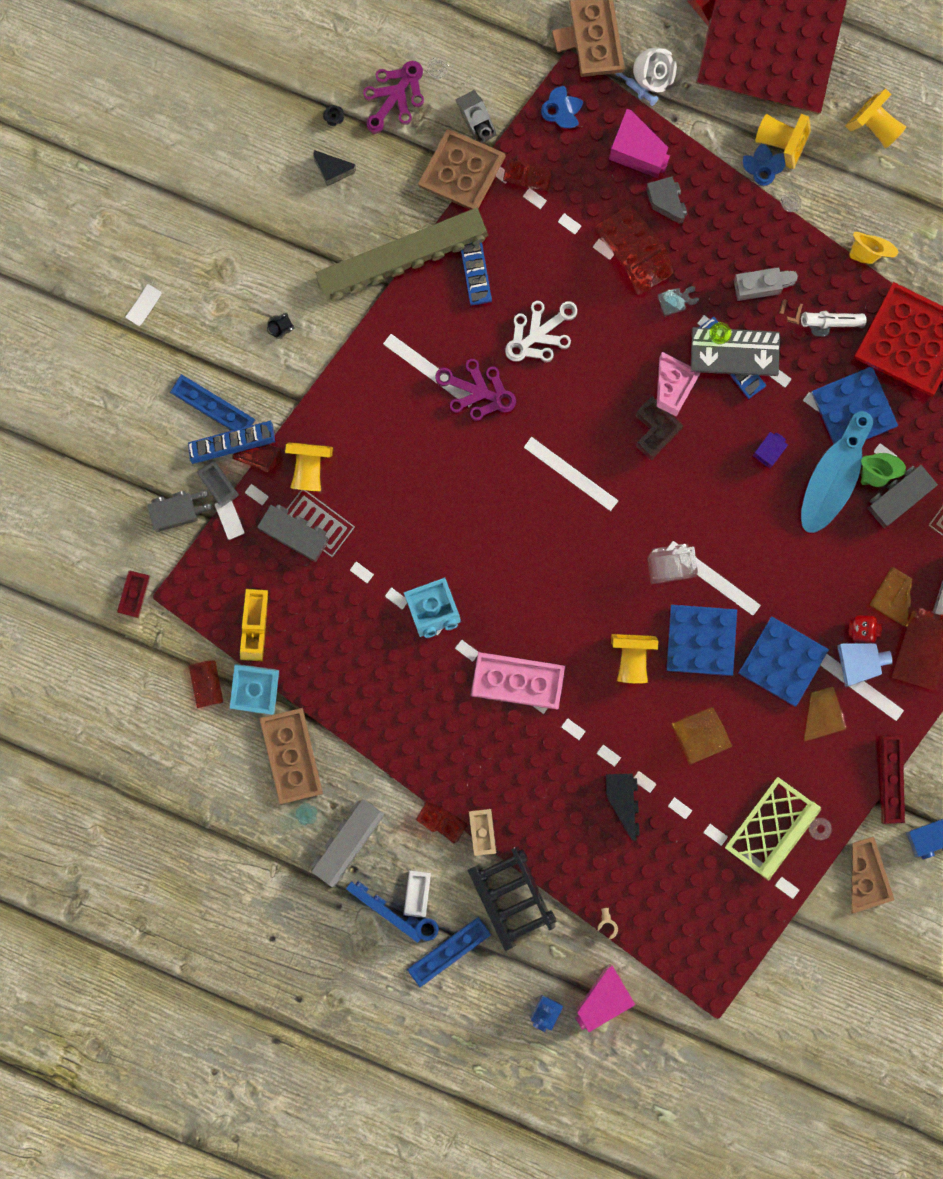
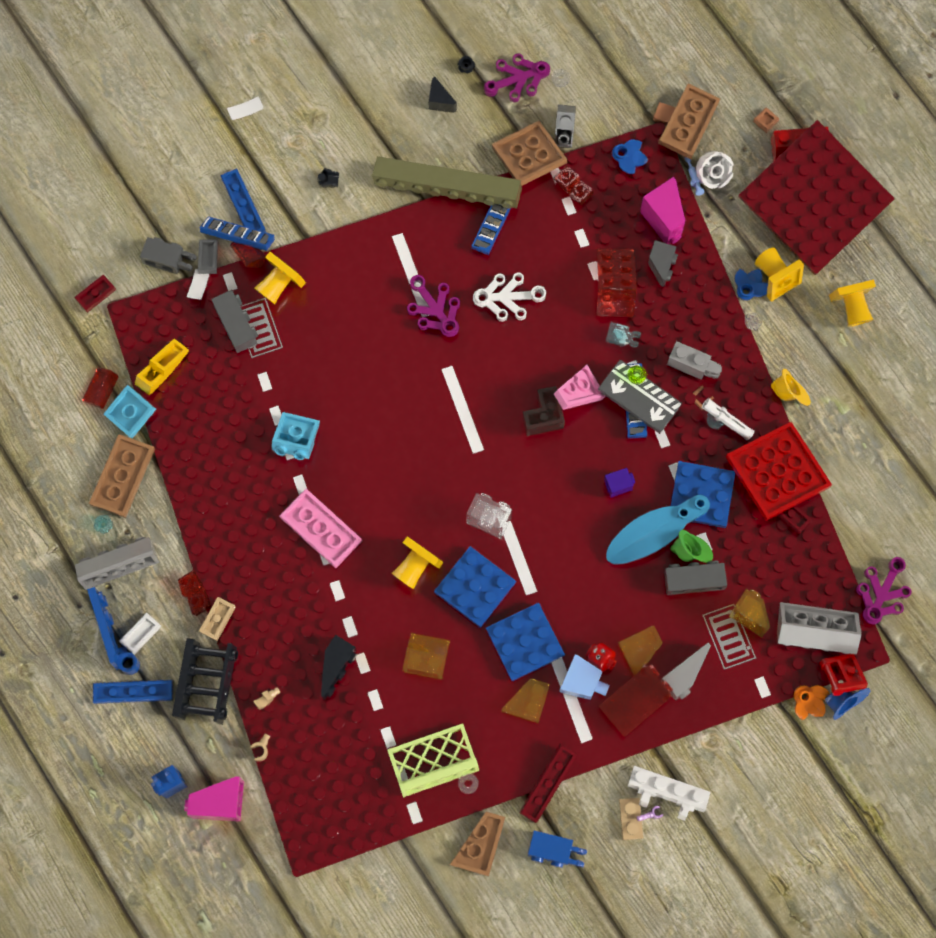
camera: 35 degrees right, 10 degrees down
none -> tan piece [253,688,280,710]

